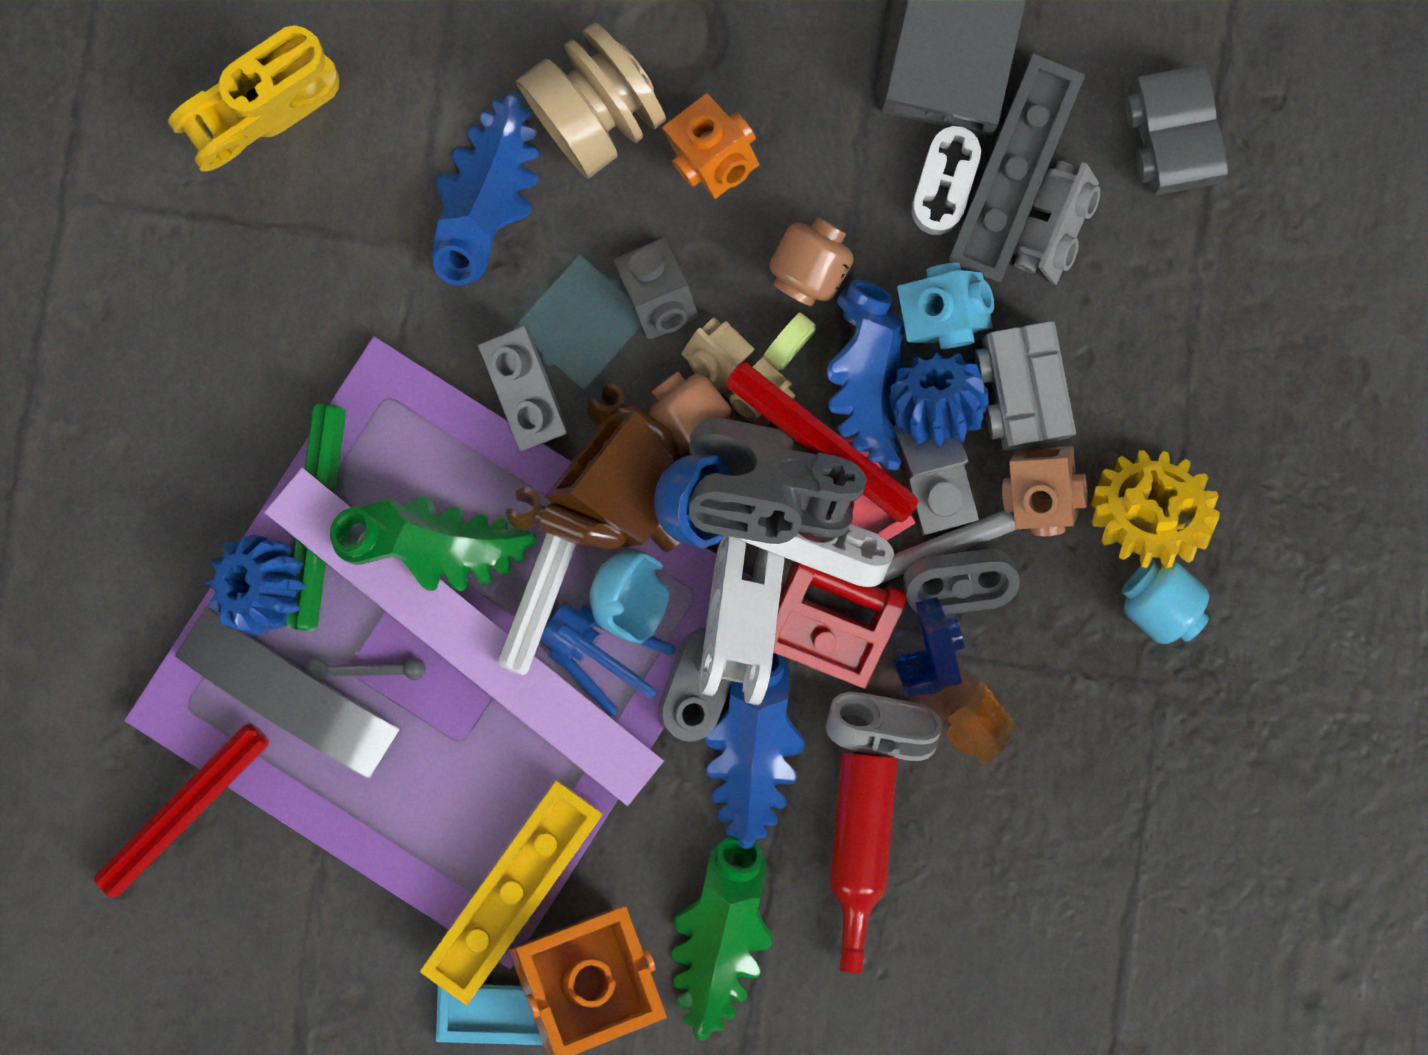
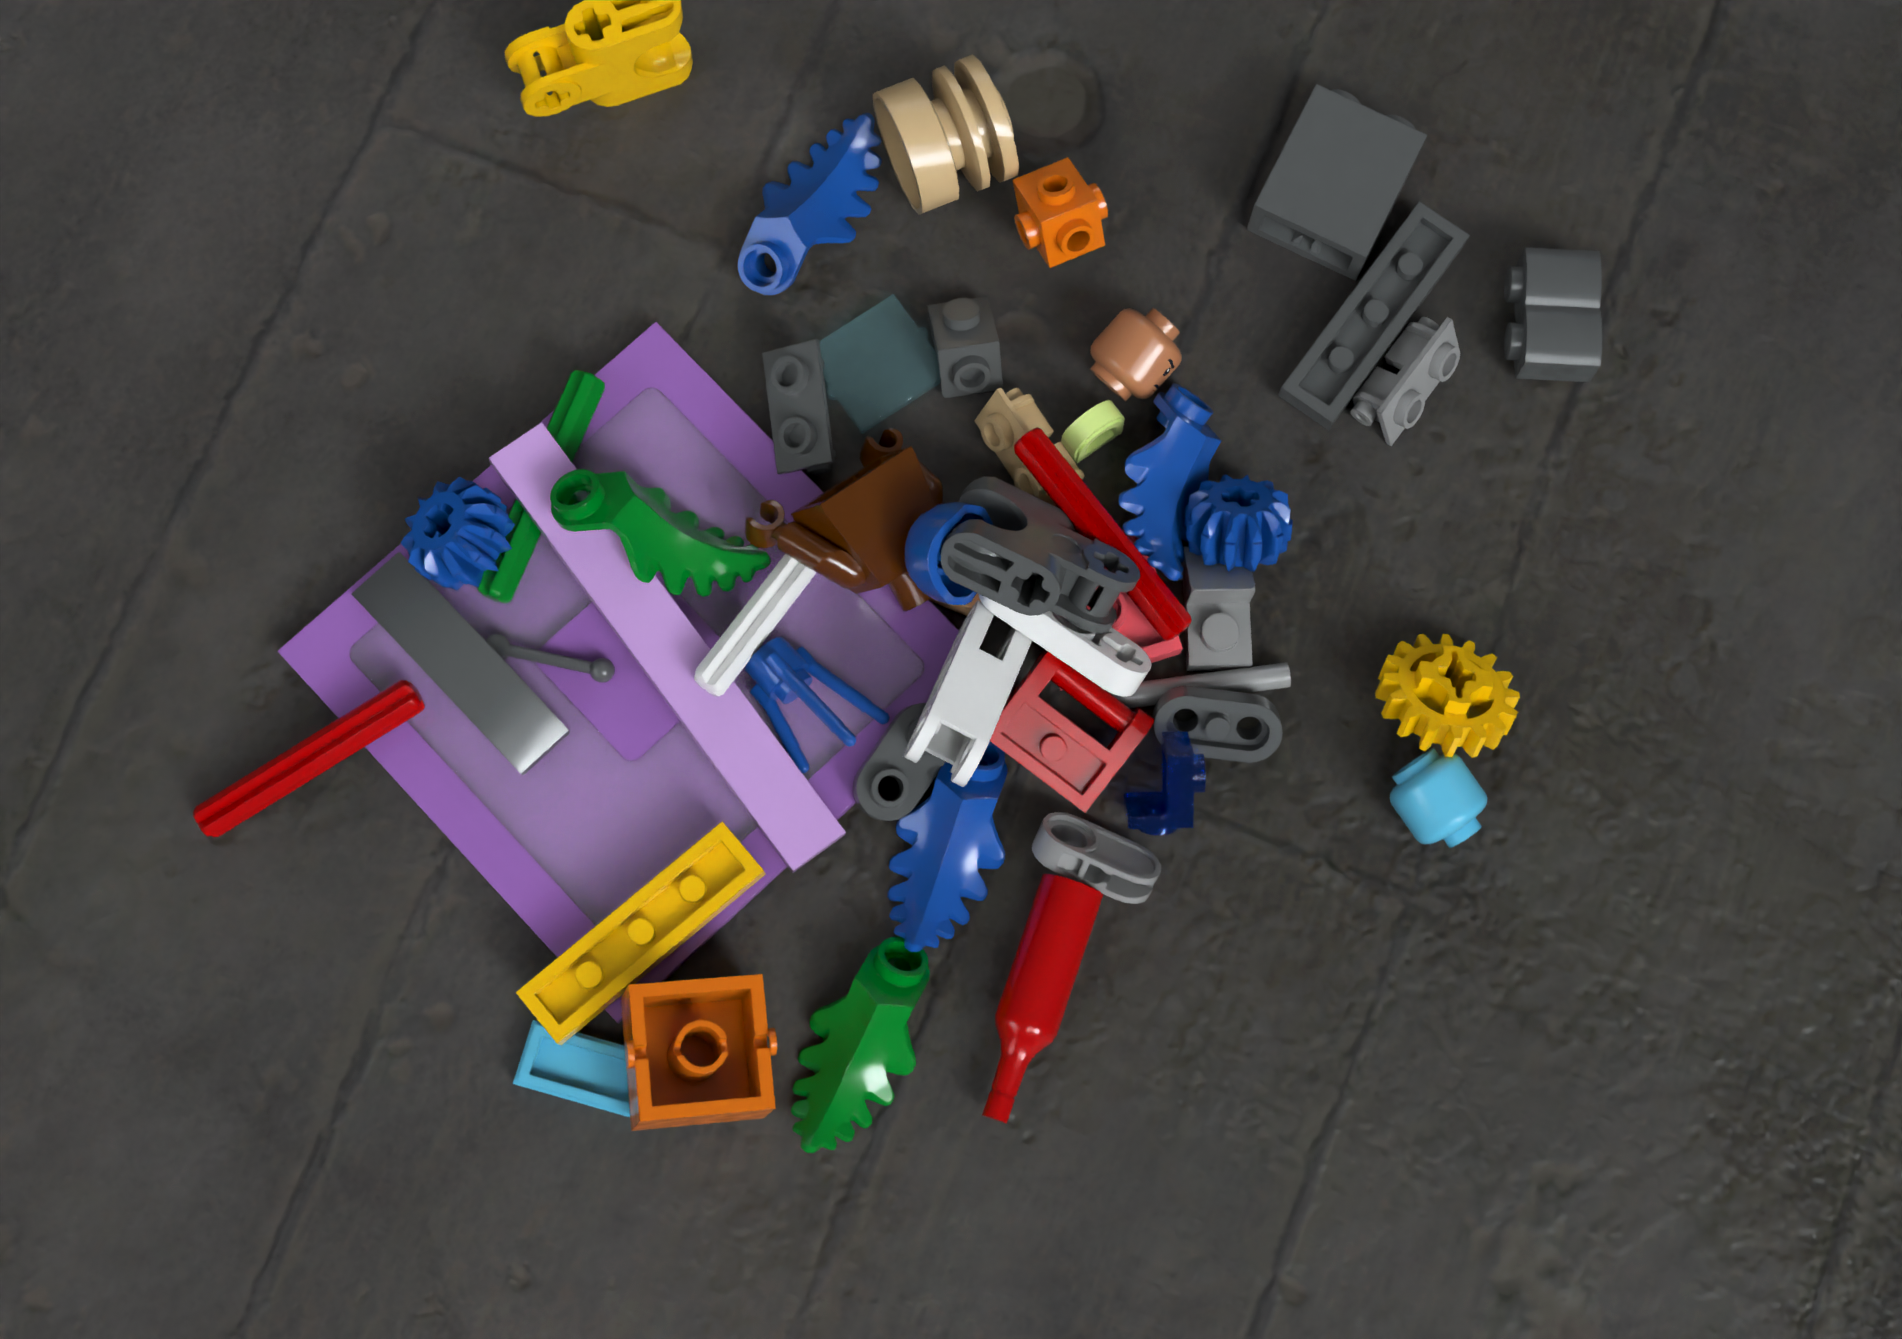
camera: 15 degrees right, 10 degrees down
medium azure hair [590,549,670,644] -> none
nougat head [648,371,732,455] -> none
medium azure brick [897,263,994,349] -> none
white beam [911,126,981,235] -> none
clear orange plate [945,681,1017,766] -> none
light grey brick [975,321,1076,450] -> none
nougat brick [1002,446,1088,536] -> none

